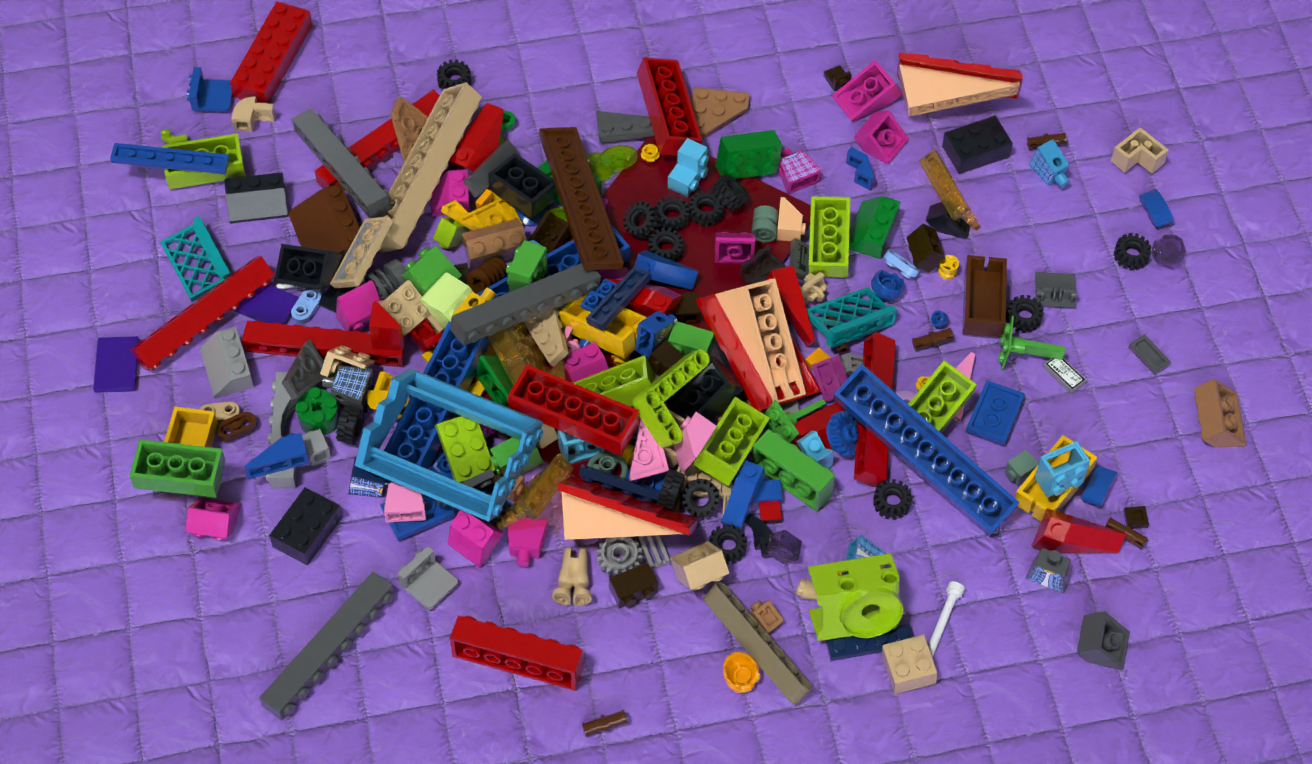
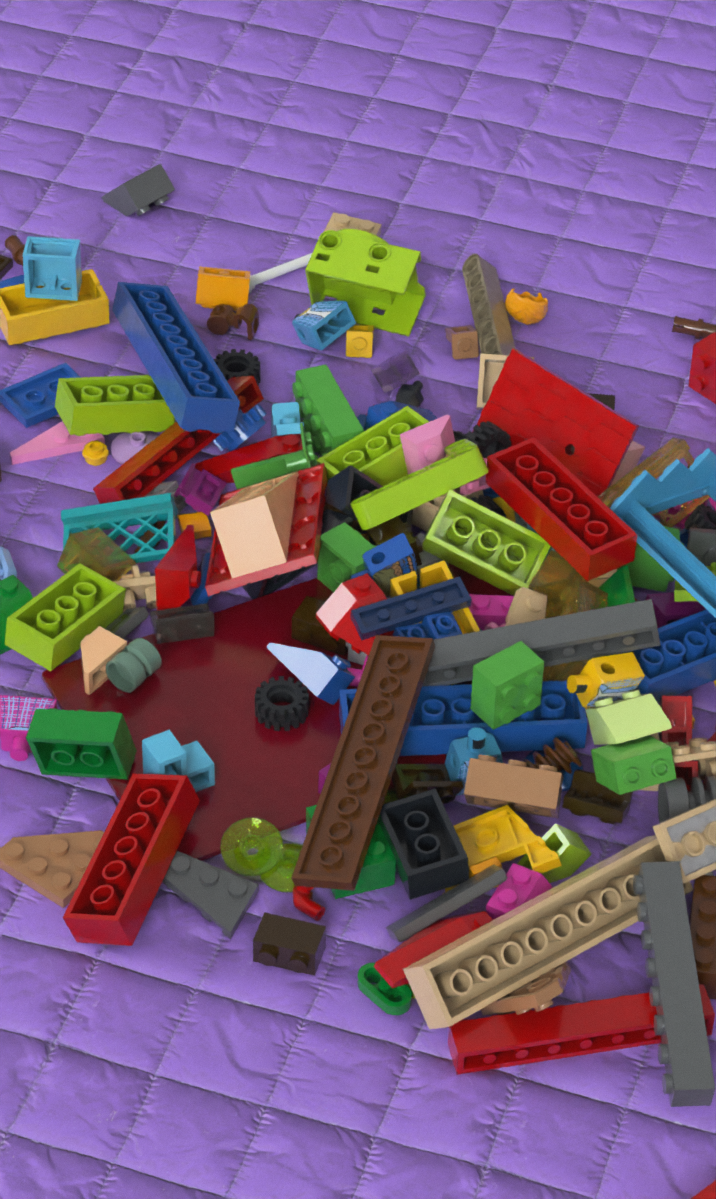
camera: 150 degrees left, 15 degrees down
black tyre [437,59,471,91] -> none
tan piece [552,547,592,606] -> none
black tyre [622,201,661,239] -> none
yellow plate [641,144,660,162] -> none
black tyre [655,196,690,232] -> none
black tyre [689,190,724,227] -> none
black tyre [709,524,747,565] -> none
black tyre [712,175,749,210] -> none
dark pink slope [715,232,755,264] -> none
tan cone [795,578,817,600] -> none
blue hair [871,269,905,301] -> none
reddish brown pin [912,328,954,351] -> none
blue hinge [931,311,948,327] -> none
sand green brick [1005,449,1039,486] -> none
dark grey torso [1025,549,1071,593] -> none
red wedge [1032,508,1126,553] -> none
none -> clear yellow slope [57,527,136,581]
none -> light orange brick [195,266,251,311]
none -> reddish brown leg [207,304,259,340]
none -> dark brown brick [253,912,326,976]

